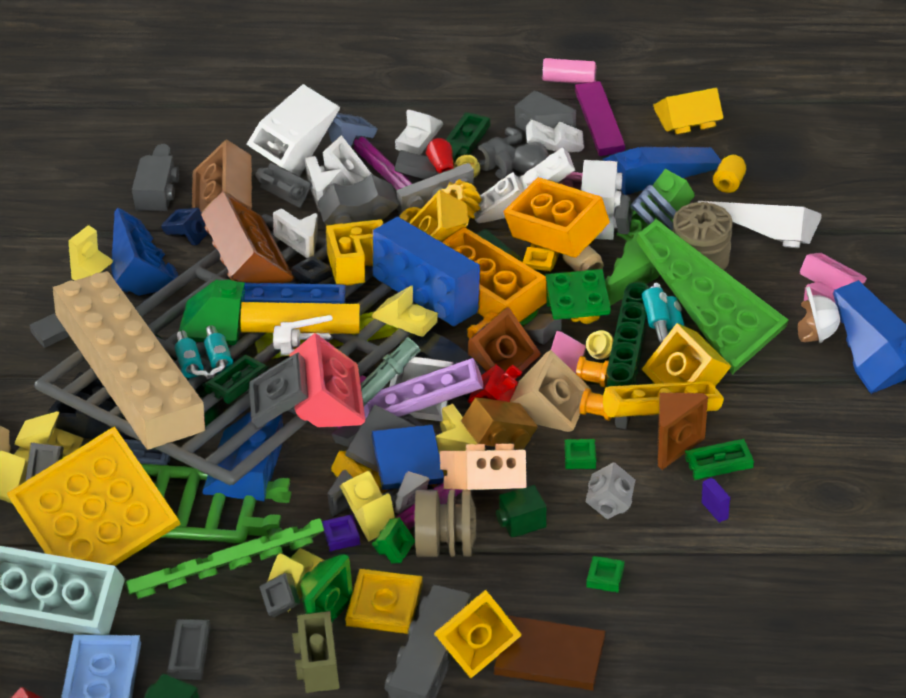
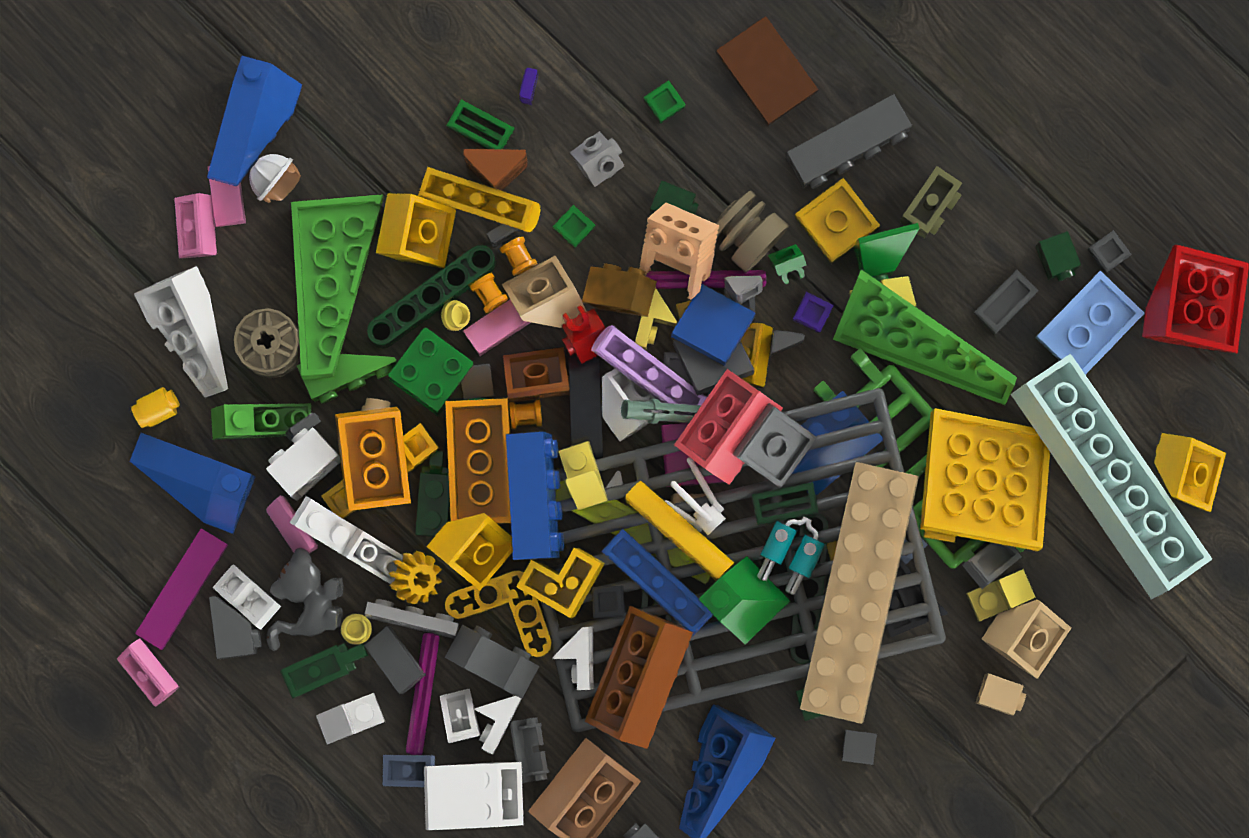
camera: 140 degrees left, 40 degrees up
light yellow slope [14,412,84,458] -> none
light yellow slope [68,225,113,281] -> none
dark blue bracket [161,208,208,245] -> none
dark grey tile [259,573,301,617] -> none
light yellow slope [340,471,395,542] -> none
red cone [426,138,454,174] -> none
yellow slope [434,590,522,678] -> none
sand blue tile [630,185,677,231] -> none
teal piece [642,283,684,343] -> none
yellow slope [653,88,724,135] -> none

